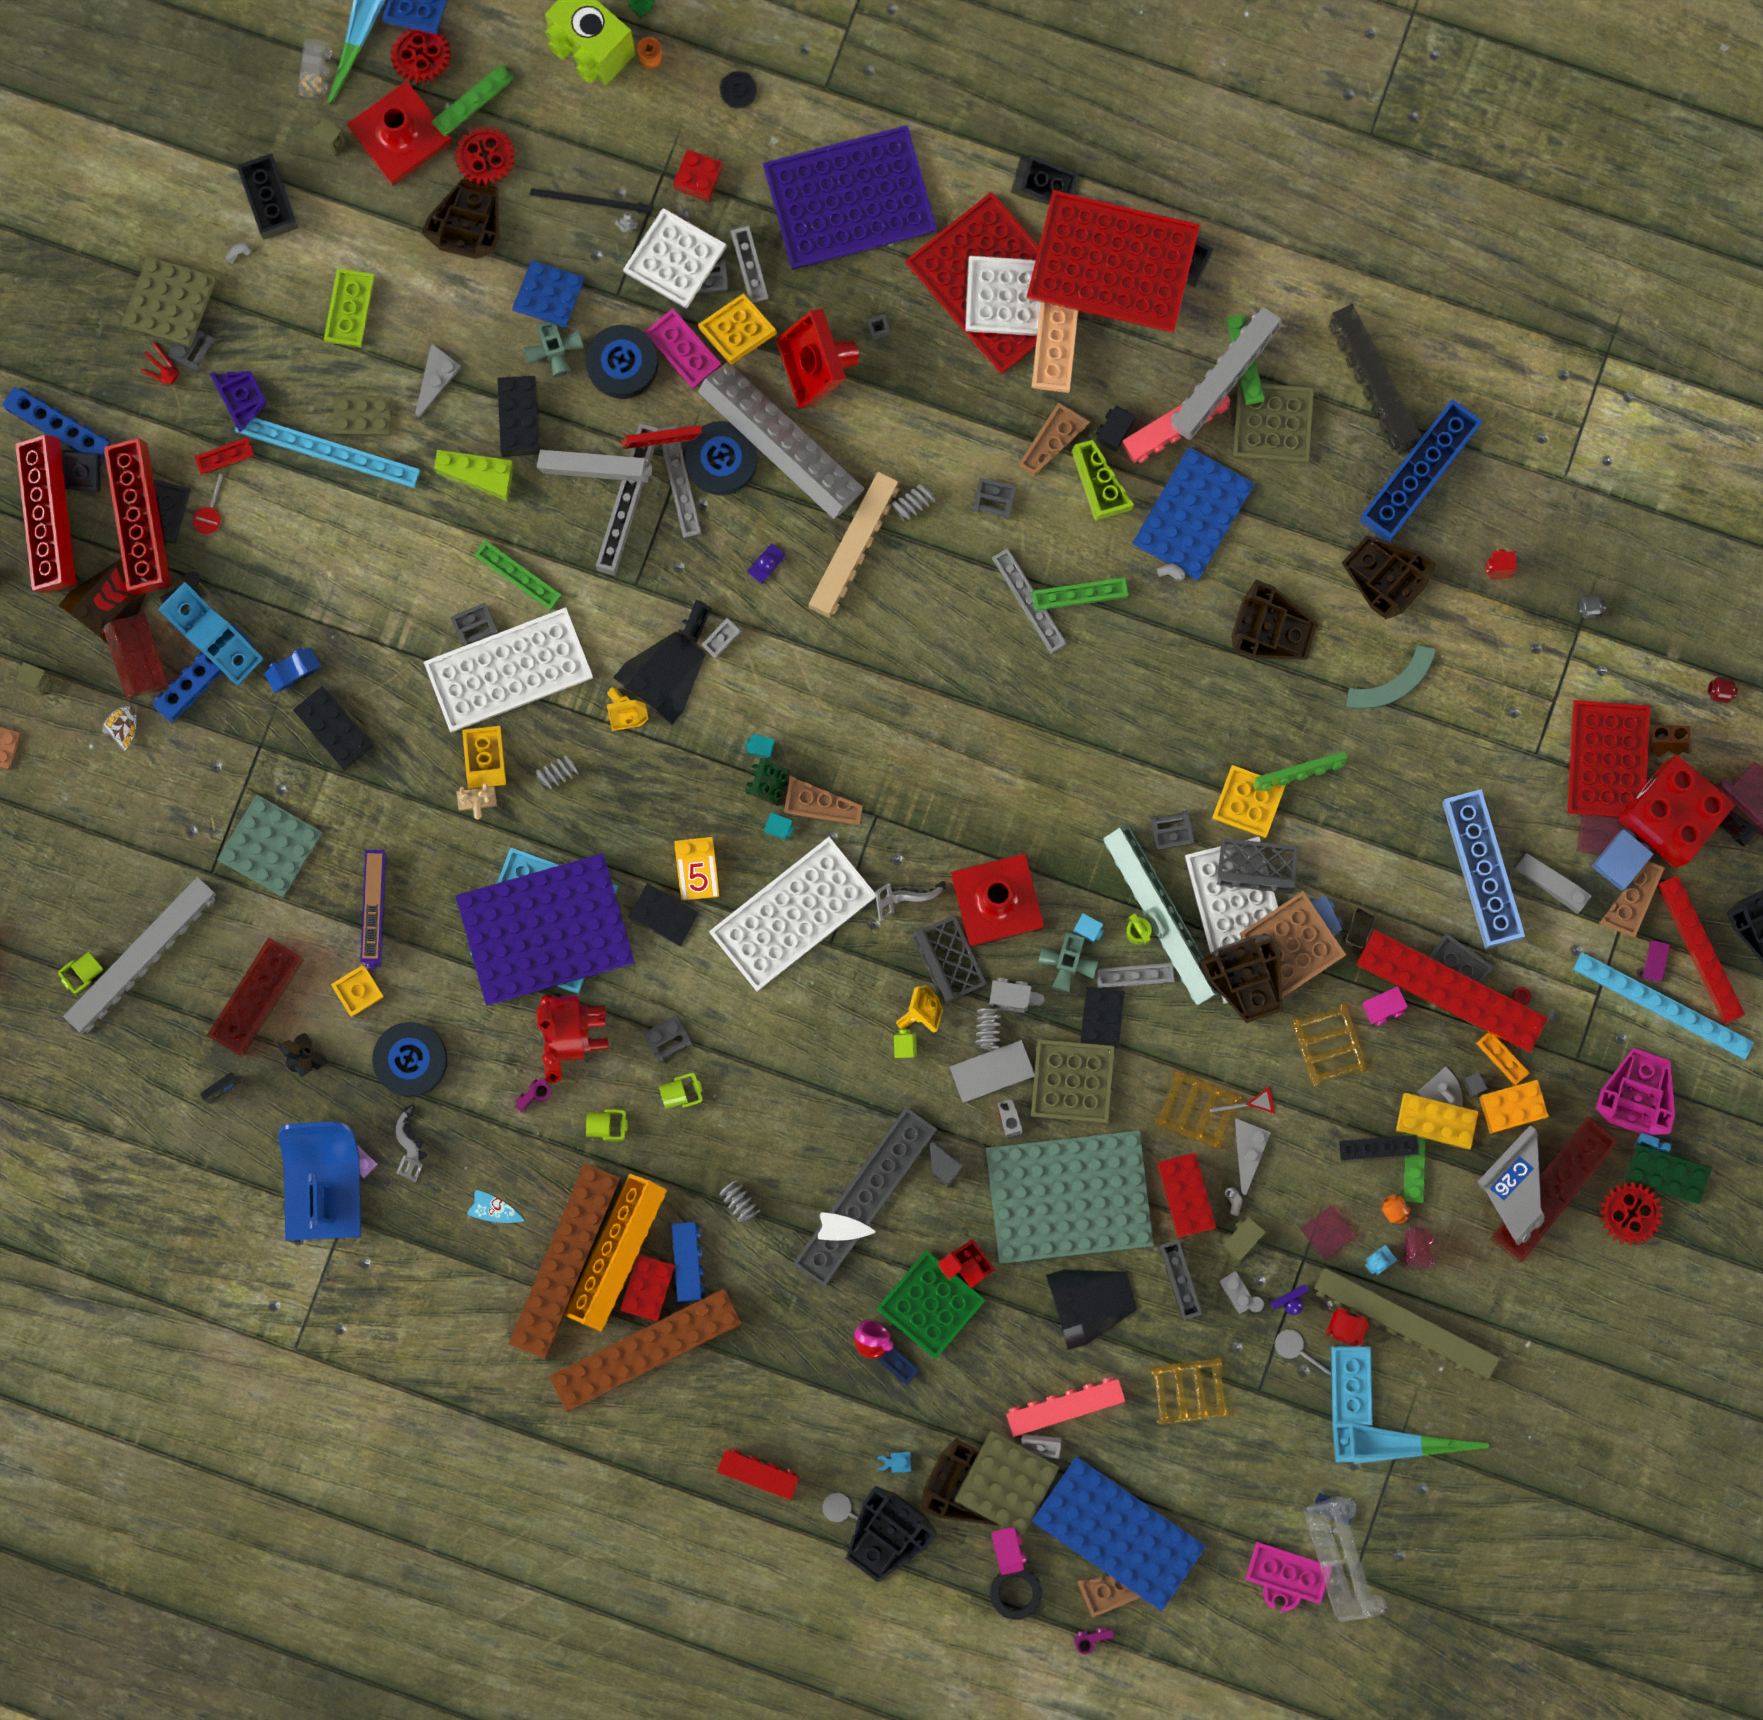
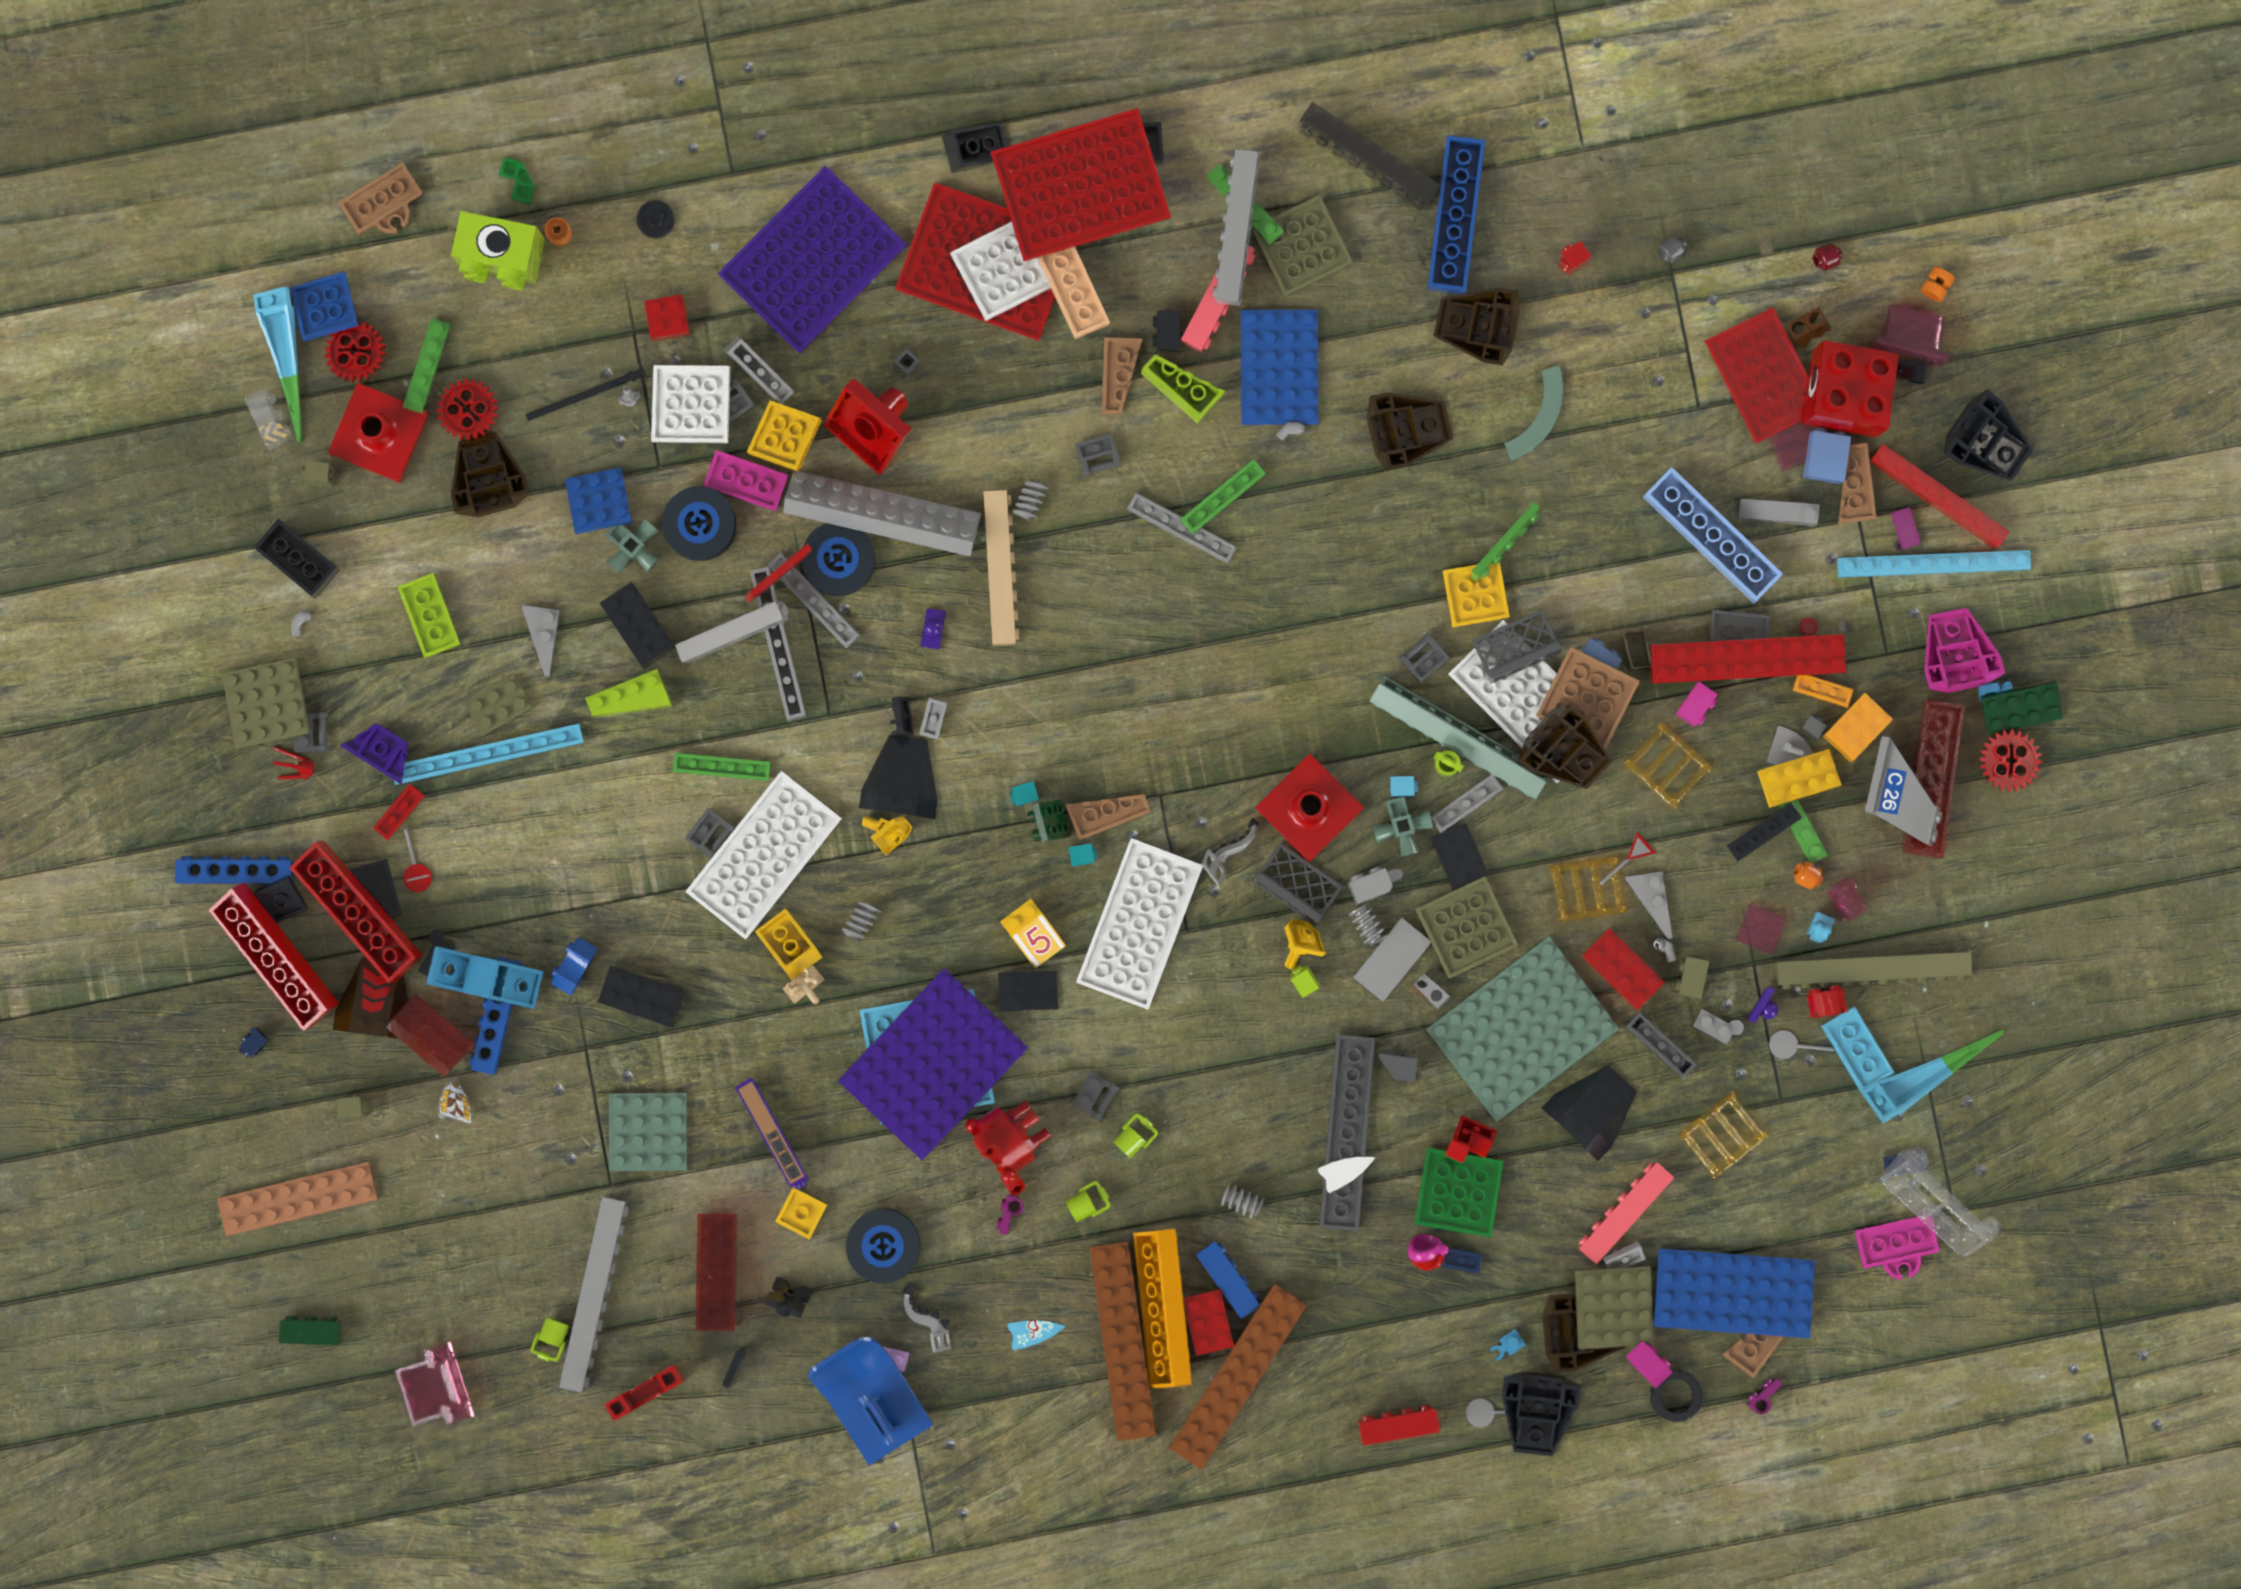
camera: 30 degrees left, 5 degrees up
none -> red arch [604,1364,686,1421]

